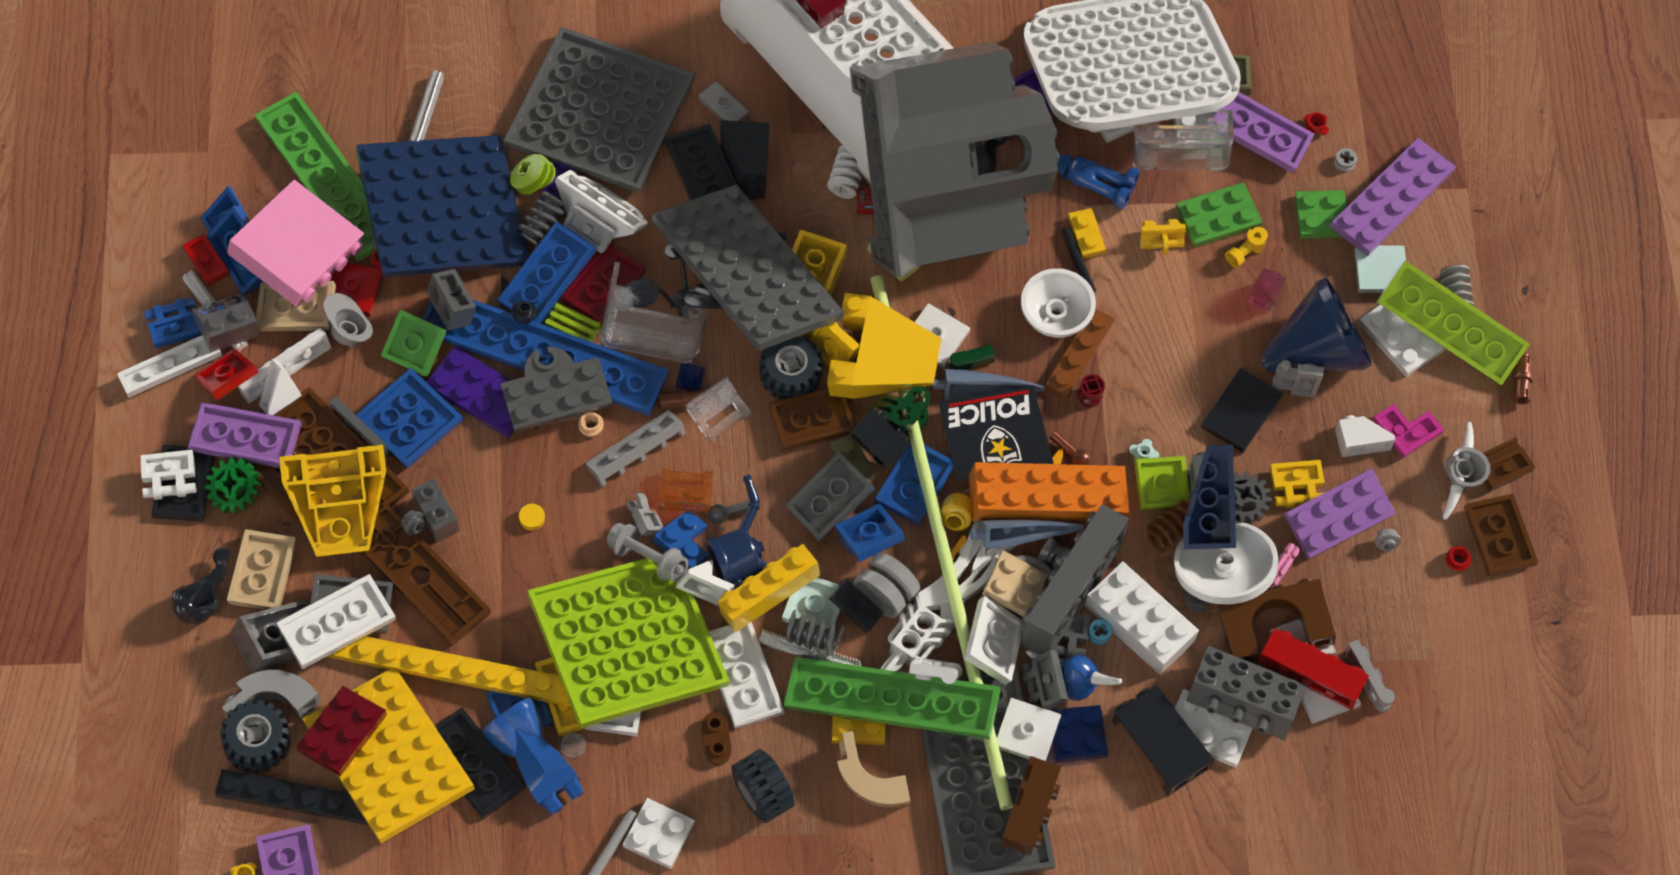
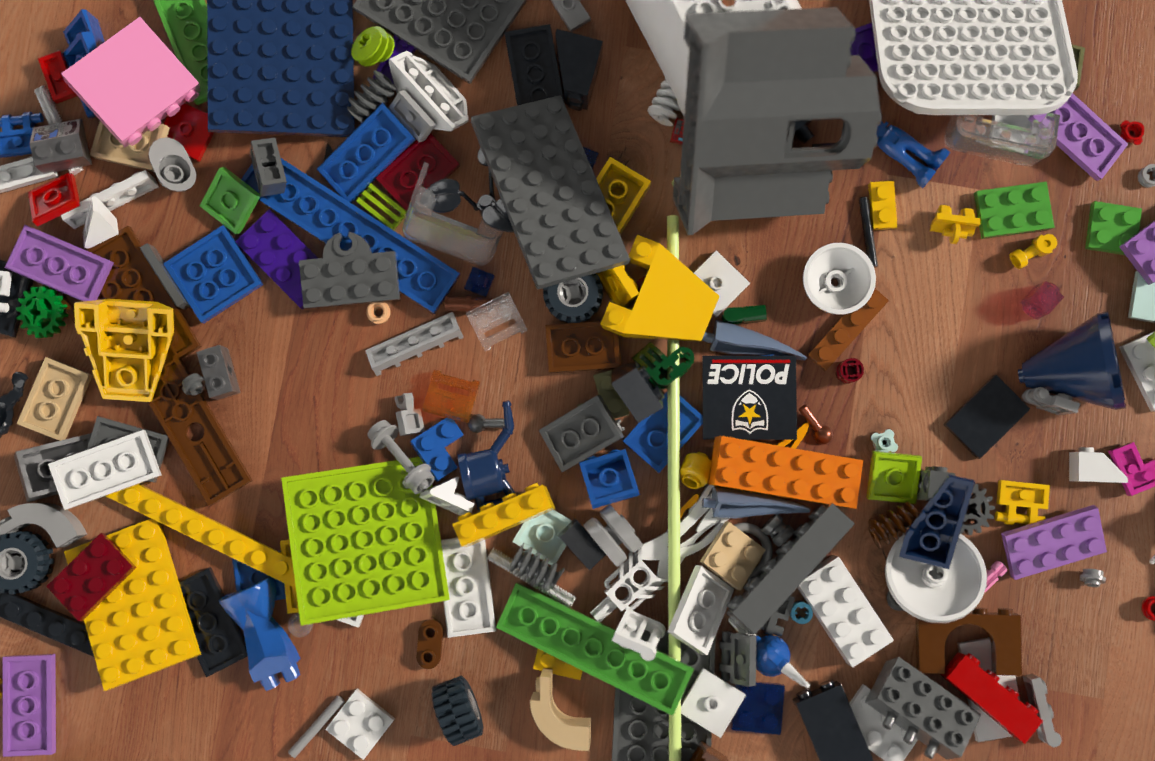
camera: 20 degrees right, 20 degrees up
black plate [512,301,537,324] -> none
yellow tile [519,504,545,531] -> none

